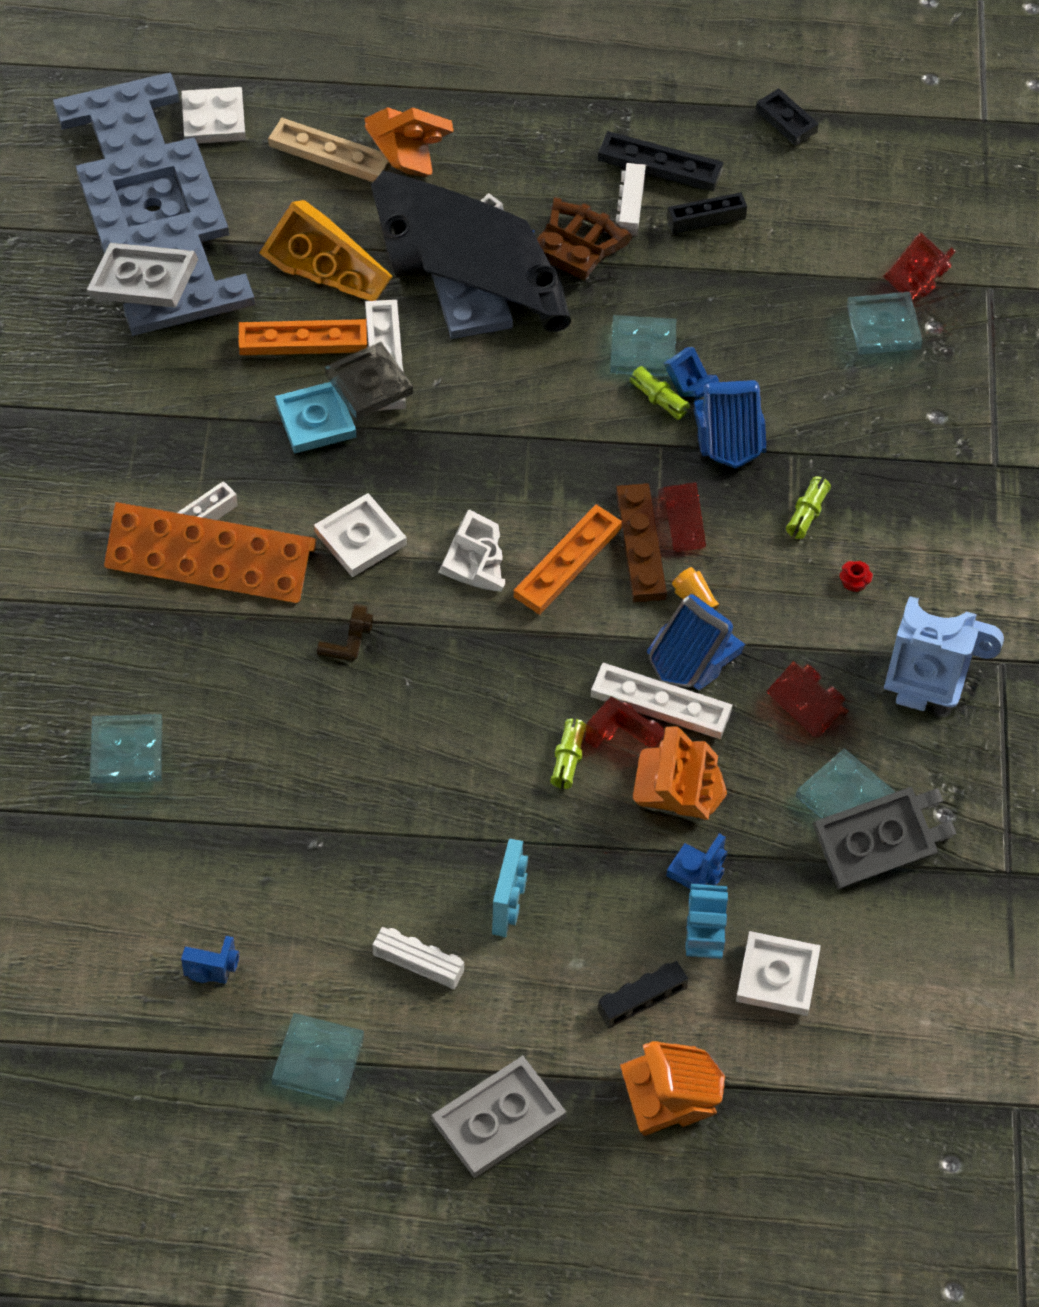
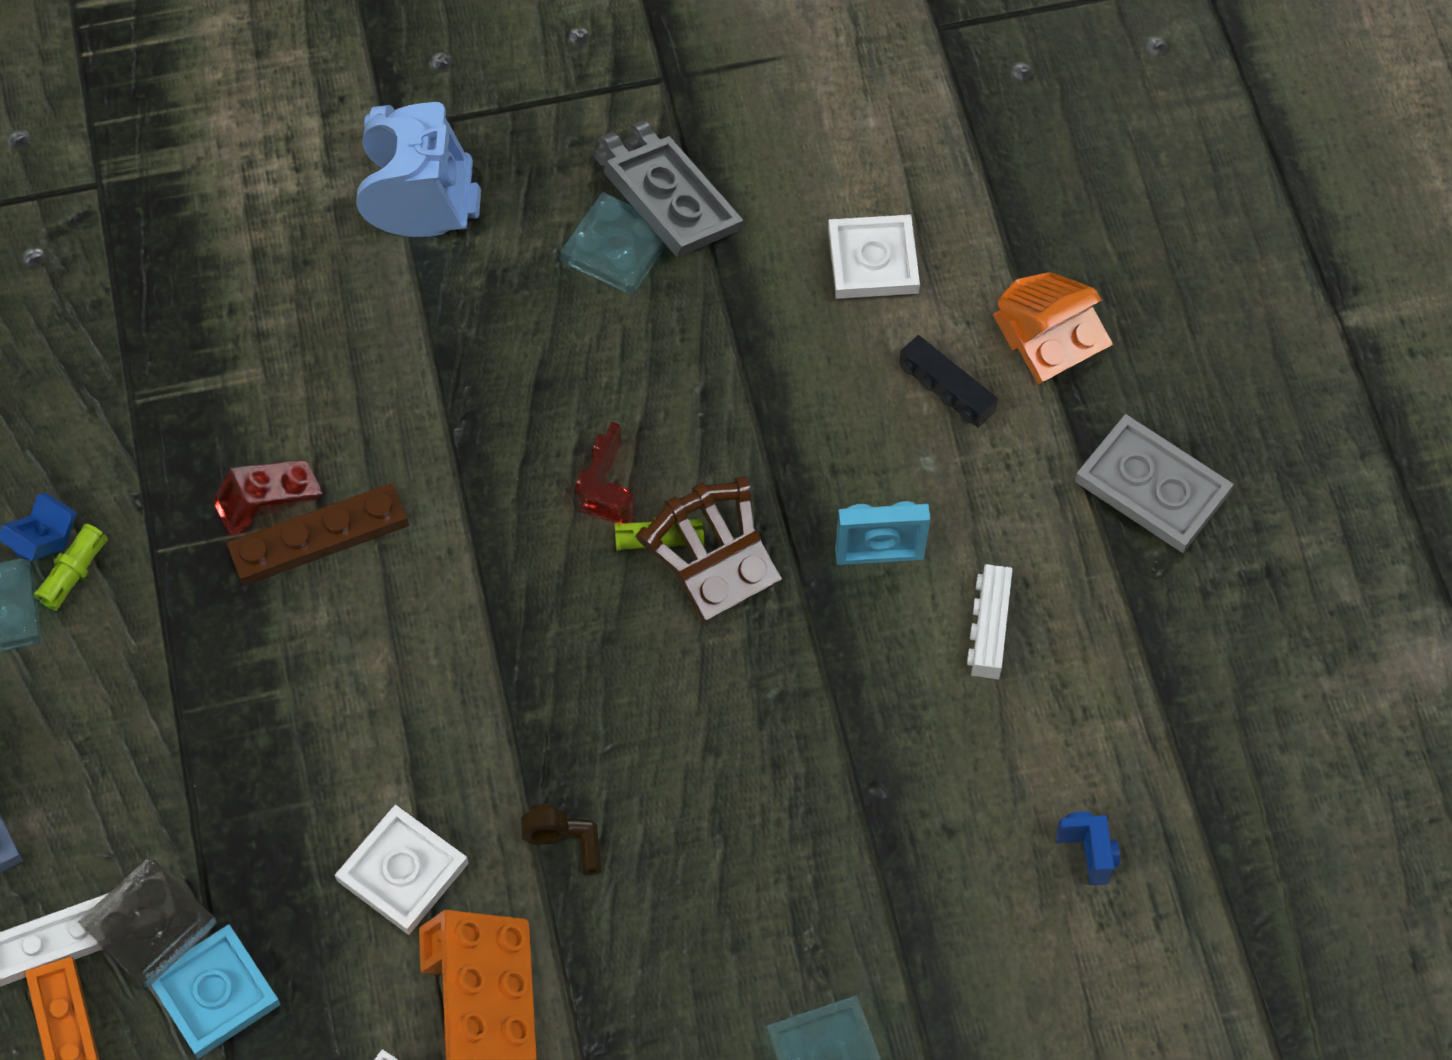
camera: 105 degrees left, 5 degrees up
clear light blue plate [272,1013,364,1102] -> none
white slope [439,510,505,592] -> none
orange plate [513,505,622,615] -> none
white plate [591,663,732,739] -> none
orange piece [633,726,727,820] -> none
blue piece [647,594,745,690] -> none
blue bracket [666,833,728,889] -> none
light orange cone [672,567,720,610] -> none
dark azure gear [685,884,728,959] -> none
blue piece [693,380,767,468] -> none
clear red bracket [766,661,850,738] -> none
lime pin [786,476,831,539] -> none
red plate [840,561,873,592] -> none
none -> plate [635,477,782,622]

